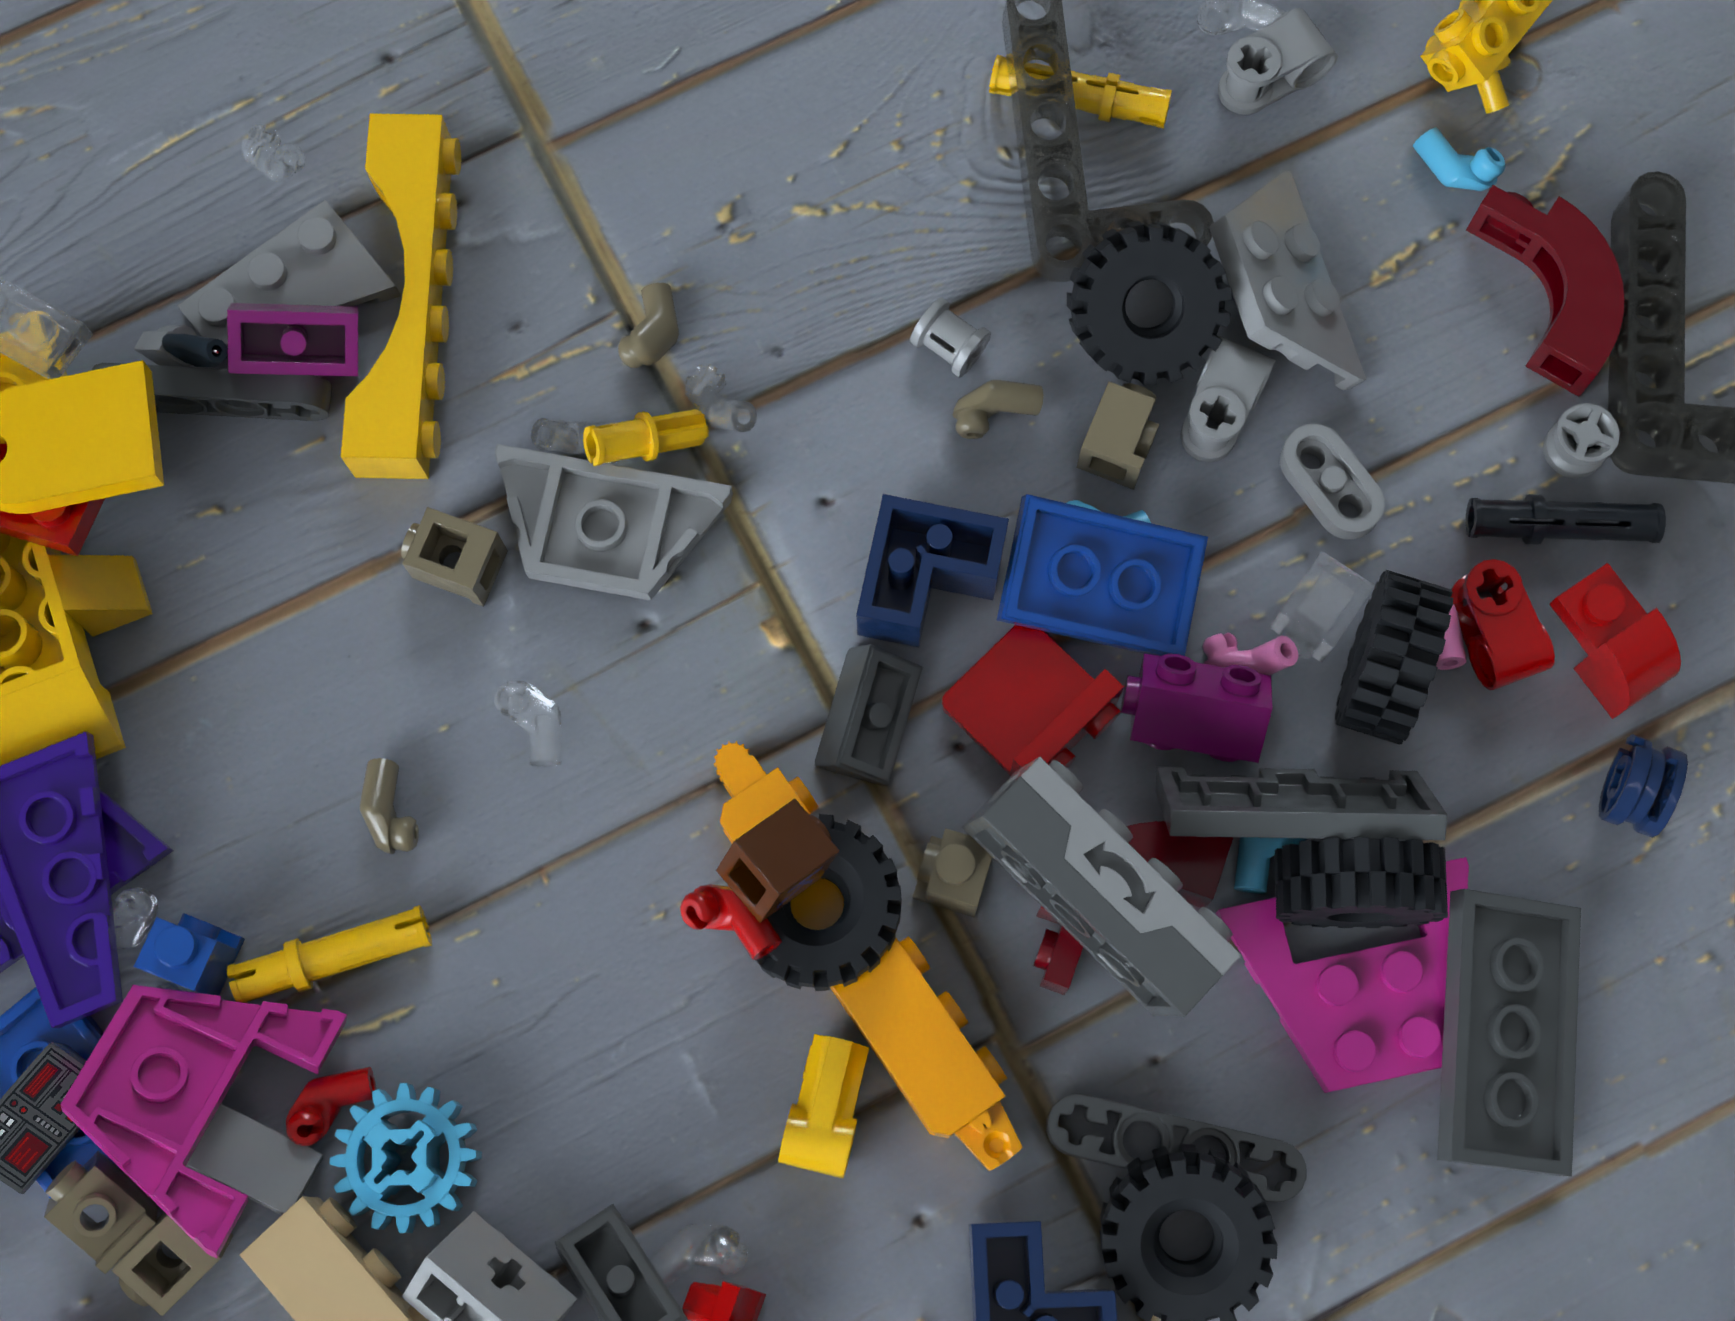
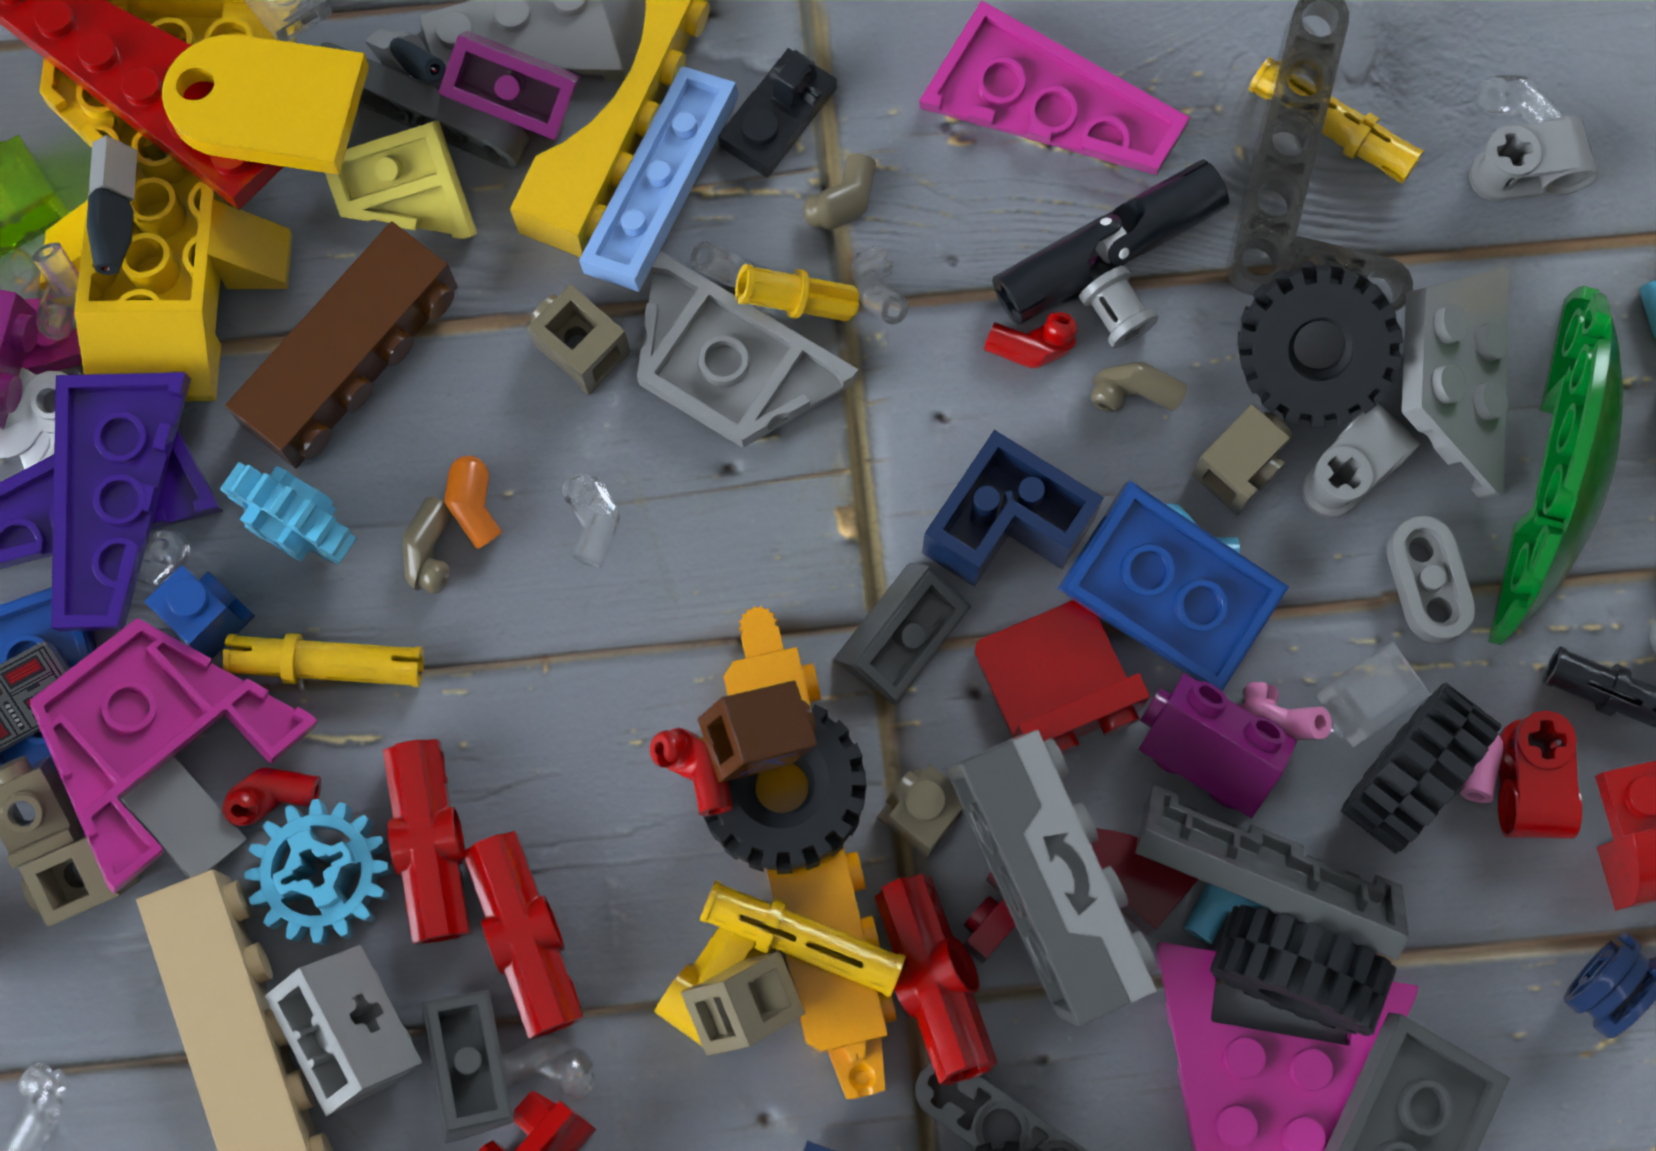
camera: 20 degrees right, 0 degrees up
none -> medium azure gear [220,462,357,565]
none -> reddish brown brick [224,221,458,469]
none -> light yellow wing [325,120,477,239]
none -> red piece [383,739,472,945]
none -> orange arm [444,455,503,549]
none -> red piece [462,831,585,1040]
none -> light blue plate [579,66,739,292]
none -> dark tan brick [681,950,806,1056]
none -> yellow pin [699,880,905,997]
none -> black hinge [718,48,837,178]
none -> red piece [874,873,998,1085]
none -> dark pink wing [919,0,1190,175]
none -> red arm [984,312,1078,369]
none -> black piece [992,159,1229,325]
none -> green brick [1488,286,1623,645]

